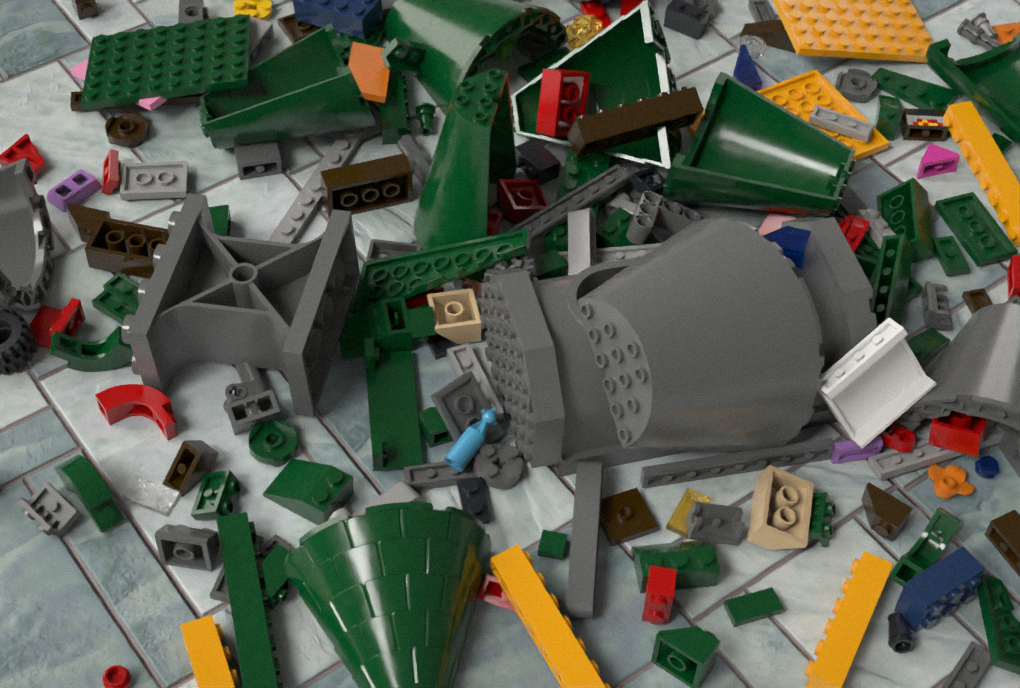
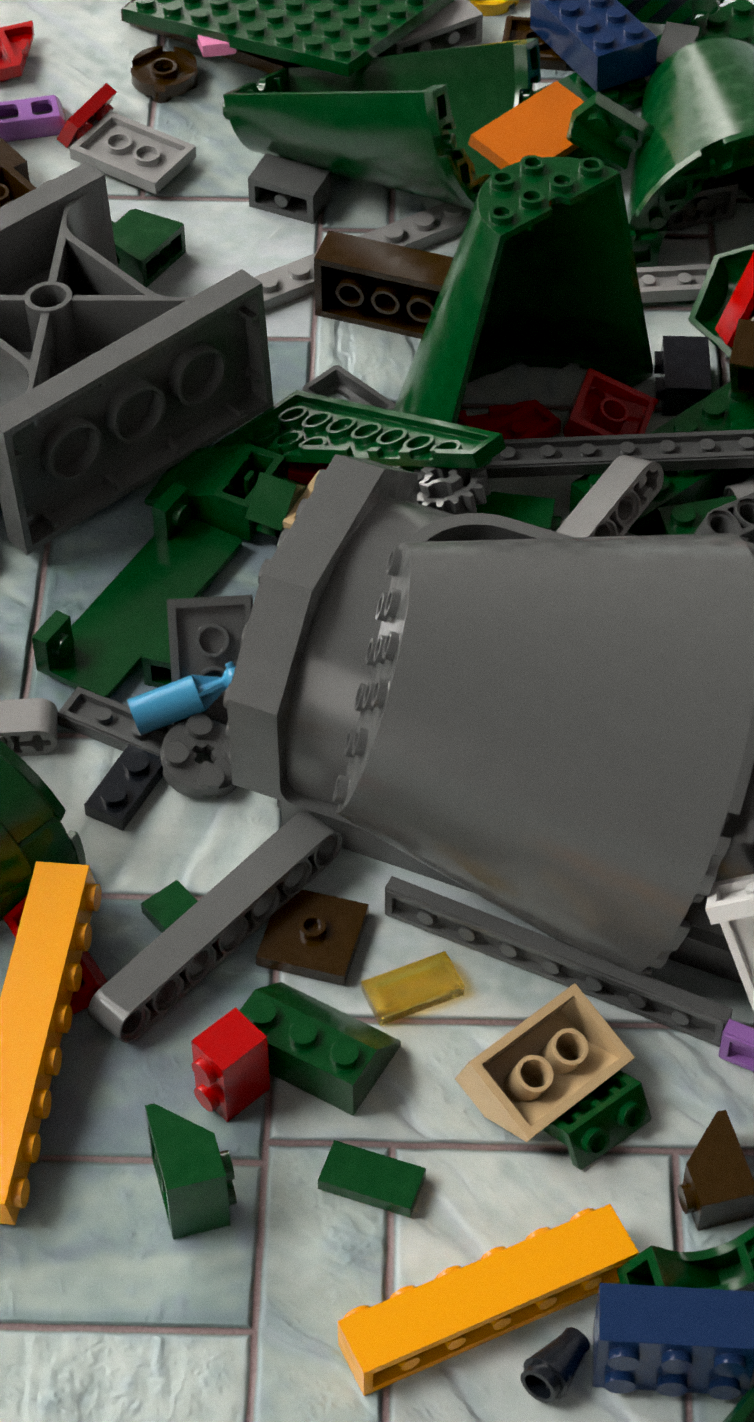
camera: 40 degrees right, 0 degrees up
dark grey hinge [685,502,745,545] -> none

